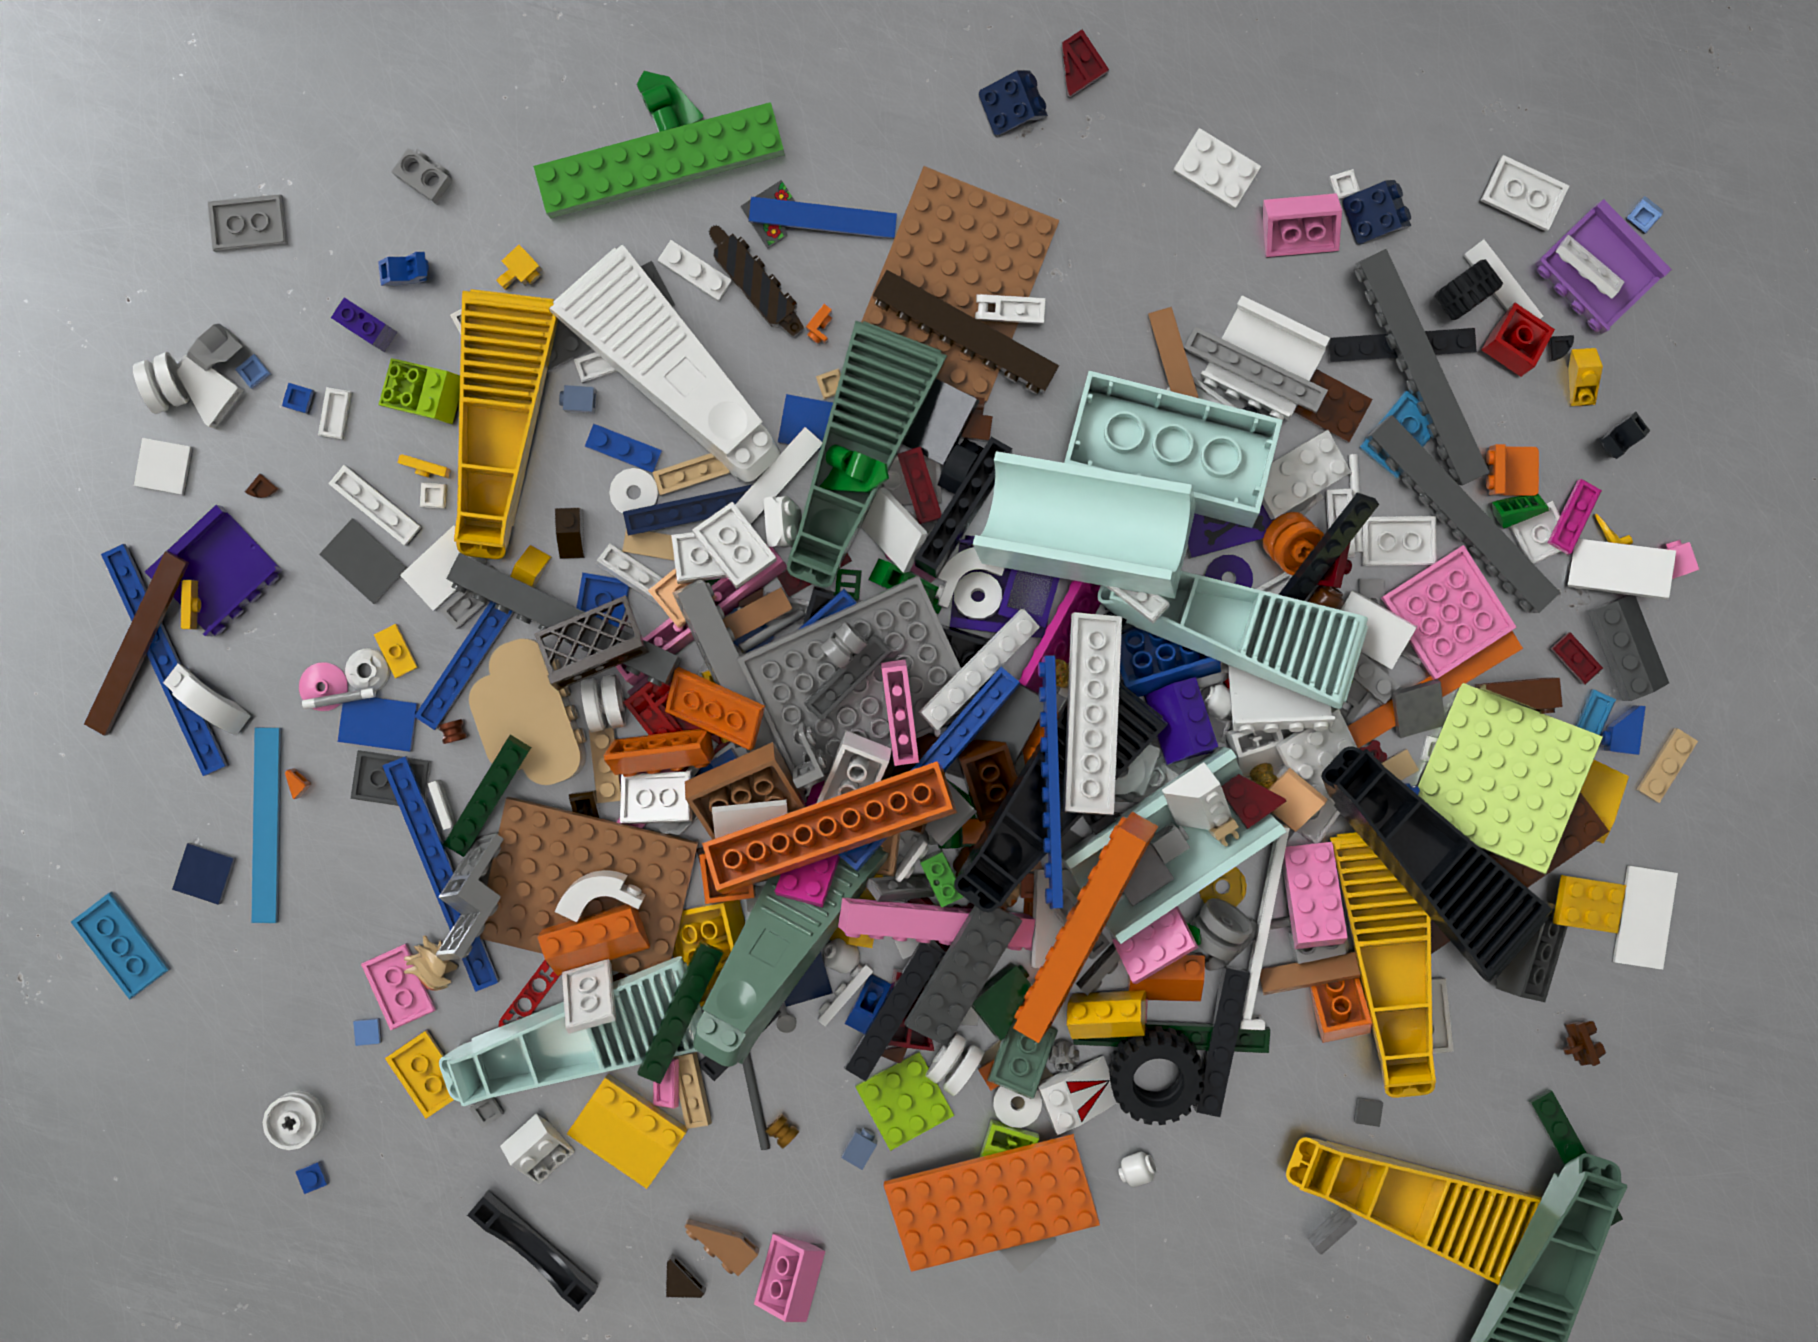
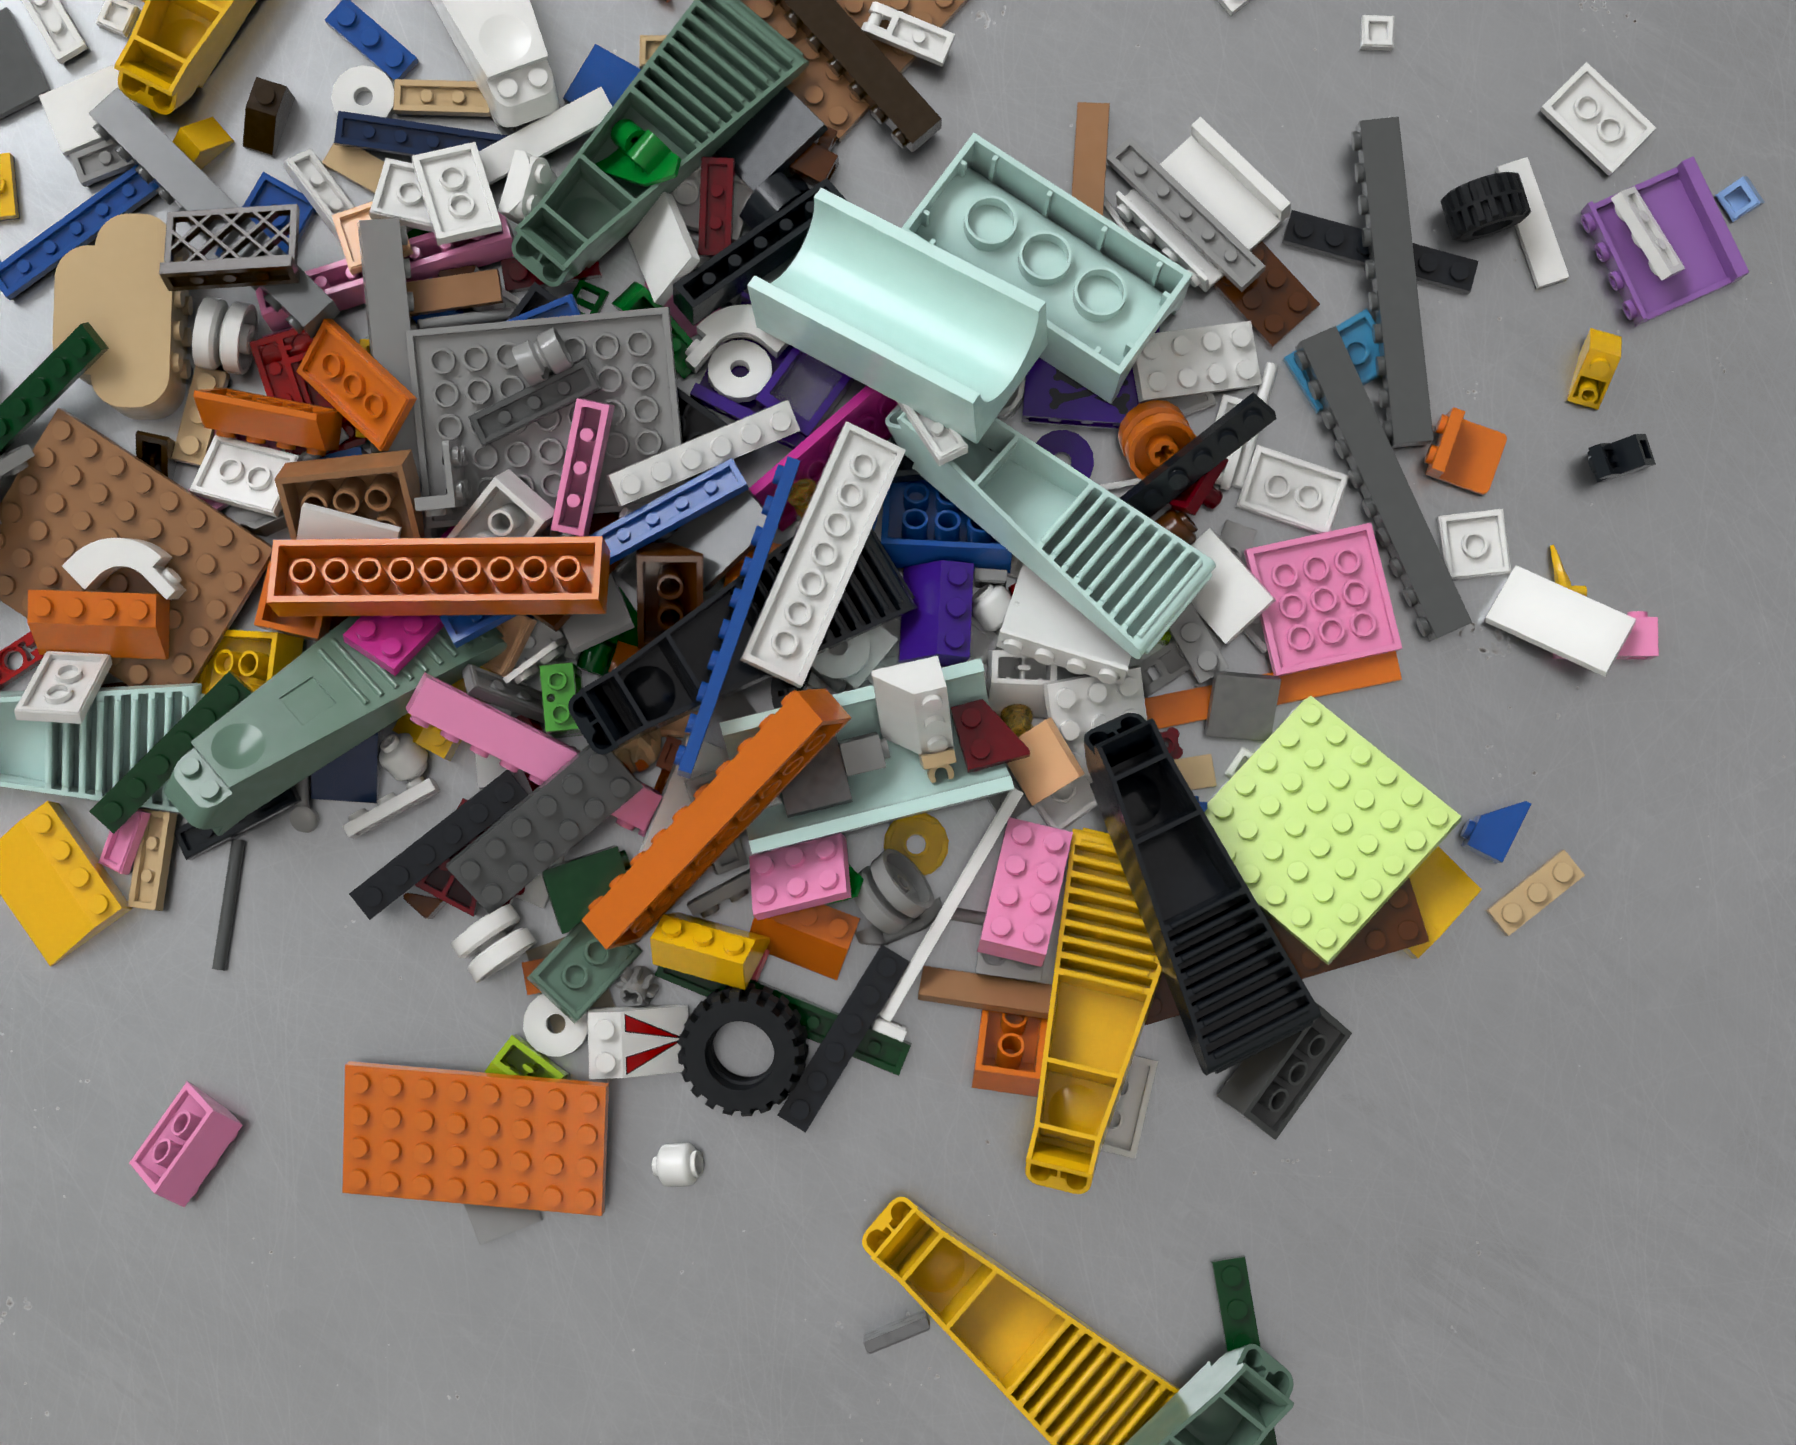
camera: 20 degrees right, 5 degrees down
copper wheel [438,719,467,744] -> none
dark brown slope [666,1254,706,1298] -> none
medium nougat slope [684,1219,760,1276] -> none
pearl gold wheel [765,1114,799,1149] -> none
sand blue brick [841,1128,877,1170] -> none
blue slope [845,974,891,1034] -> none
lime plate [855,1051,954,1151] -> none
bright pink slope [1263,193,1342,257] -> none
dark blue bracket [1343,180,1411,244] -> none
dark grey tile [1354,1098,1383,1127] -> none
reddish brown slope [1475,677,1563,714] -> none
red slope [1482,302,1555,377] -> none
green slope [1492,494,1549,529] -> none
dark pink tile [1547,479,1602,555] -> none
black tile [1548,335,1574,362] -> none
dark red plate [1550,632,1603,685] -> none
yellow plate [1553,875,1626,933] -> none
reddish brown hips [1563,1021,1606,1066] -> none
dark azure tile [1575,689,1616,735] -> none
dark grey slope [1588,595,1669,701] -> none
white tile [1613,865,1678,970] -> none

